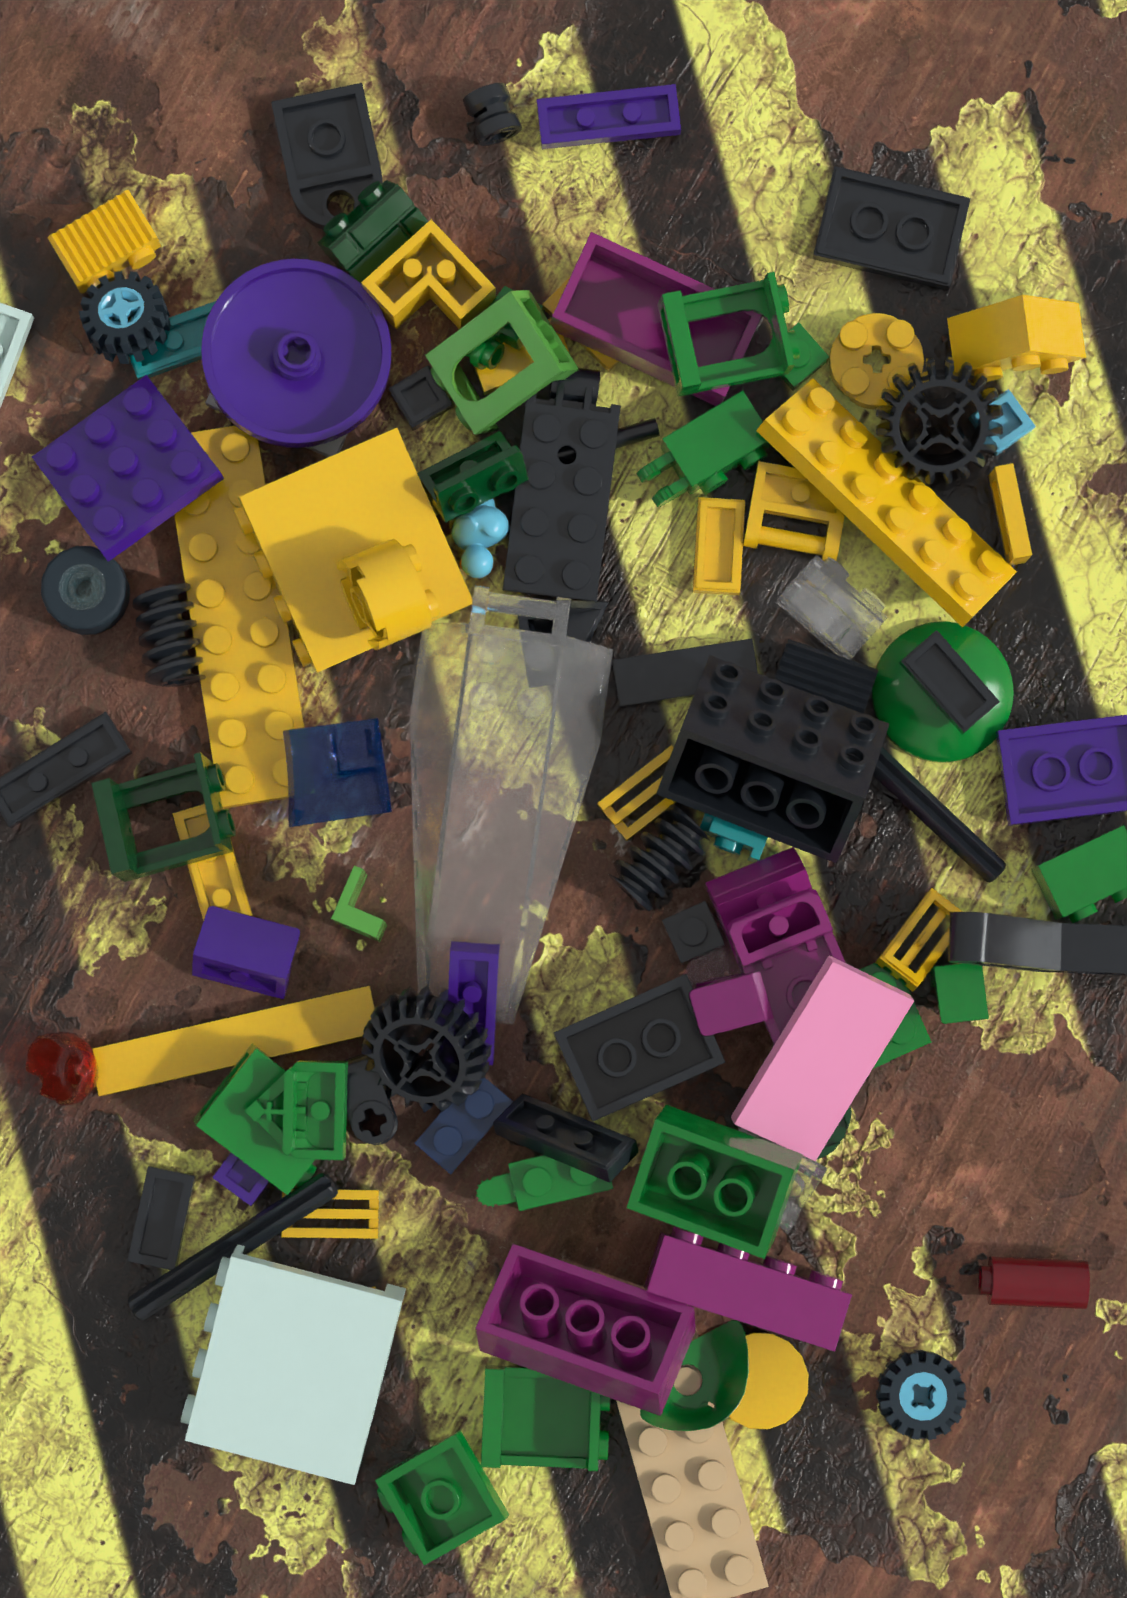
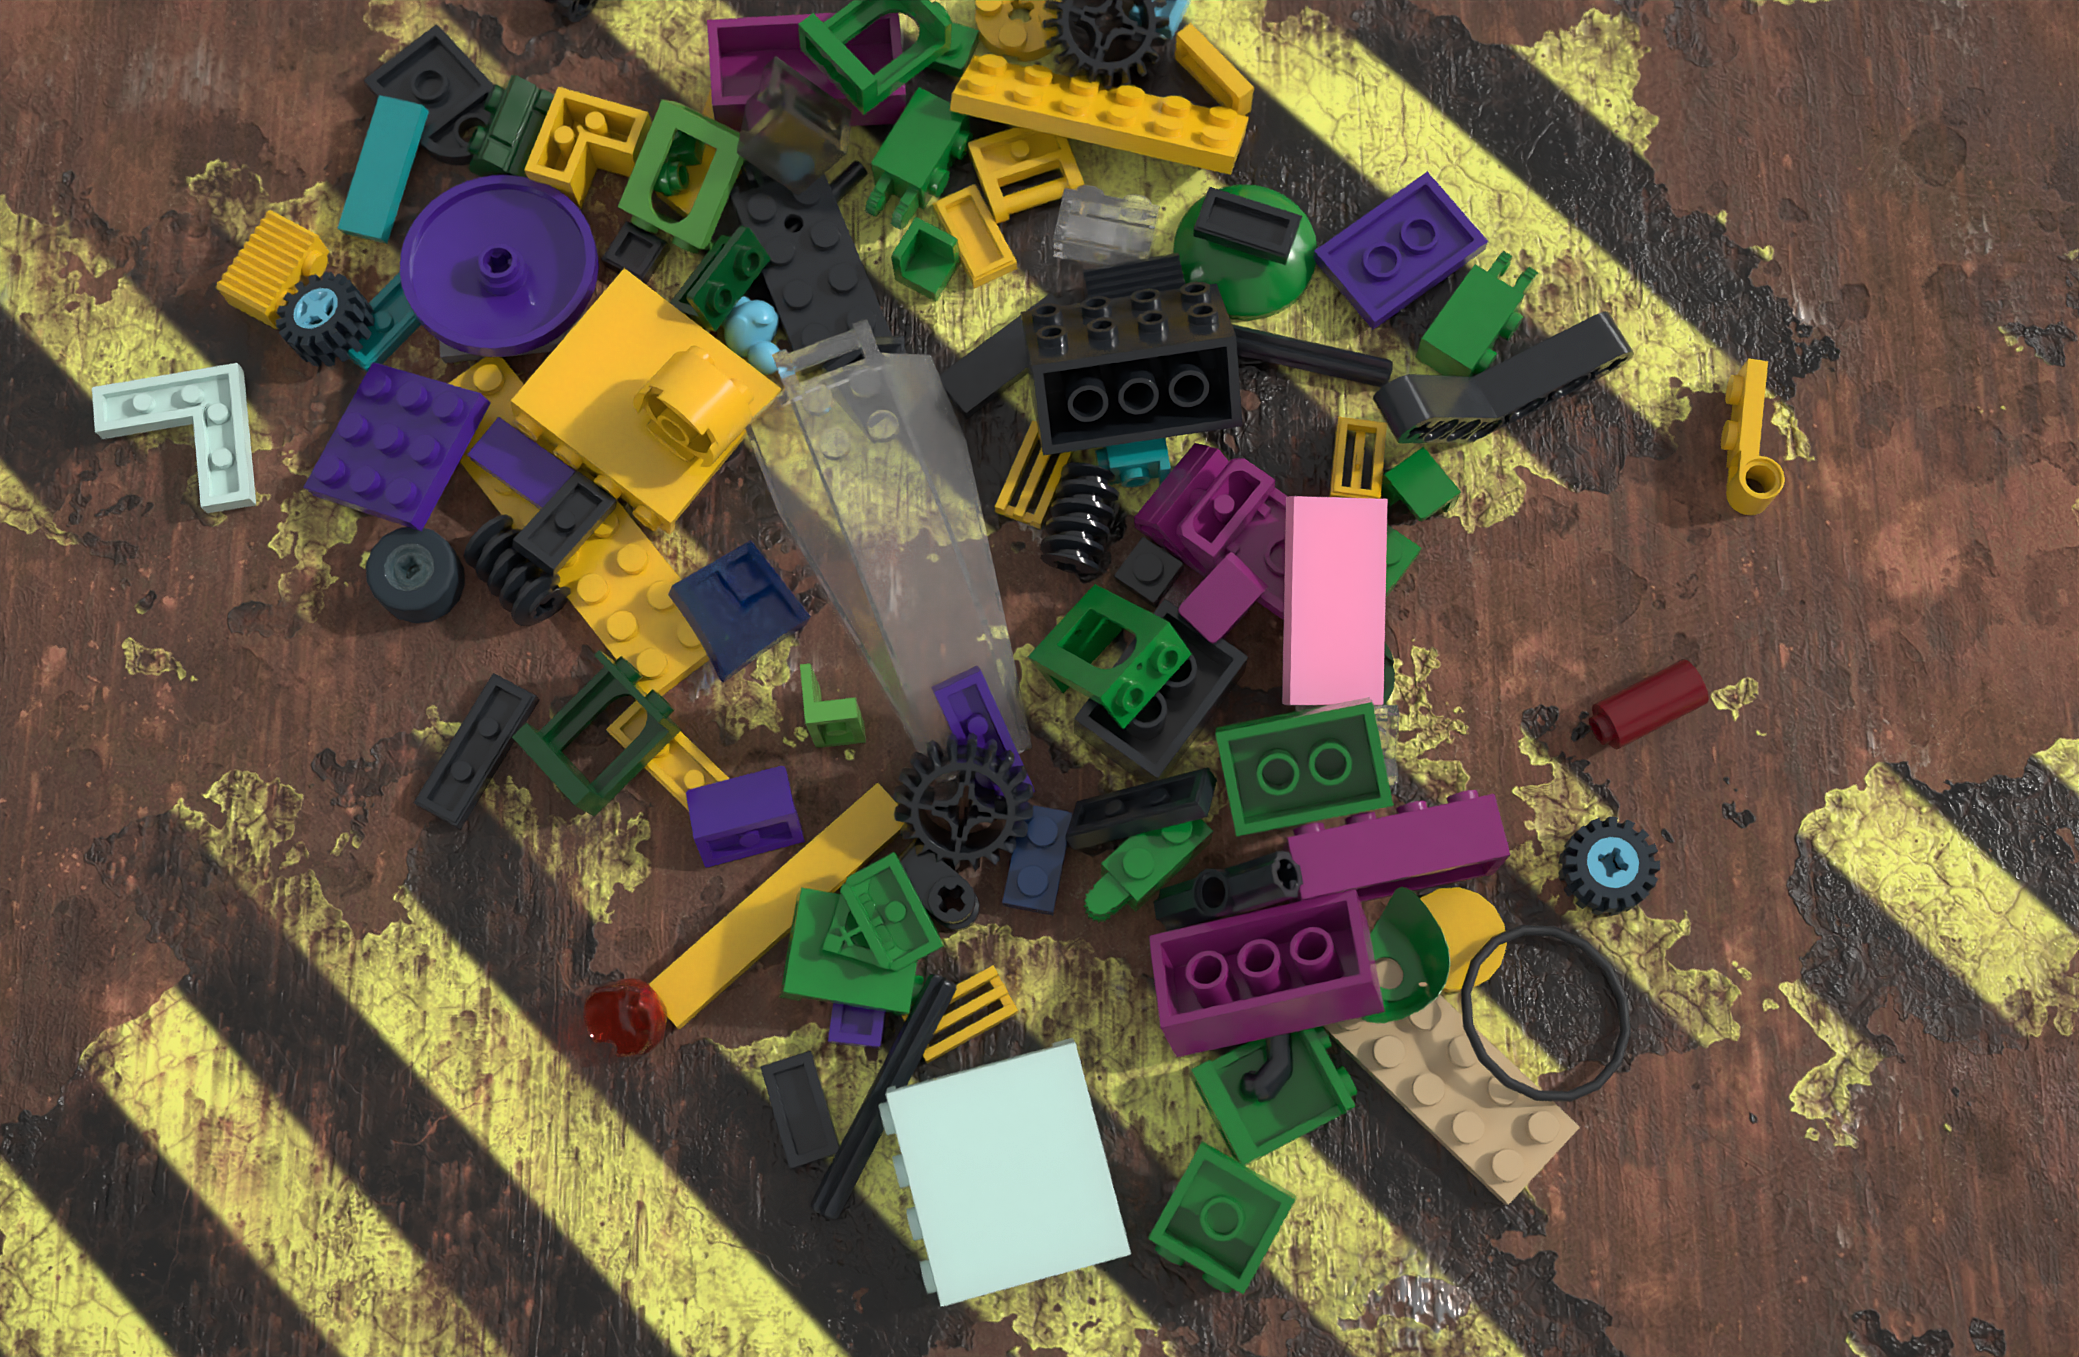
camera: 20 degrees left, 10 degrees down
none -> teal tile [337,95,429,244]
none -> dark purple tile [467,417,576,510]
none -> black plate [513,470,617,577]
none -> clear smoke plate [736,56,852,196]
none -> green panel [891,217,960,302]
none -> green panel [1028,584,1192,729]
none -> black piece [1153,851,1303,932]
none -> black arm [1240,1033,1293,1103]
none -> black piece [1460,925,1631,1102]

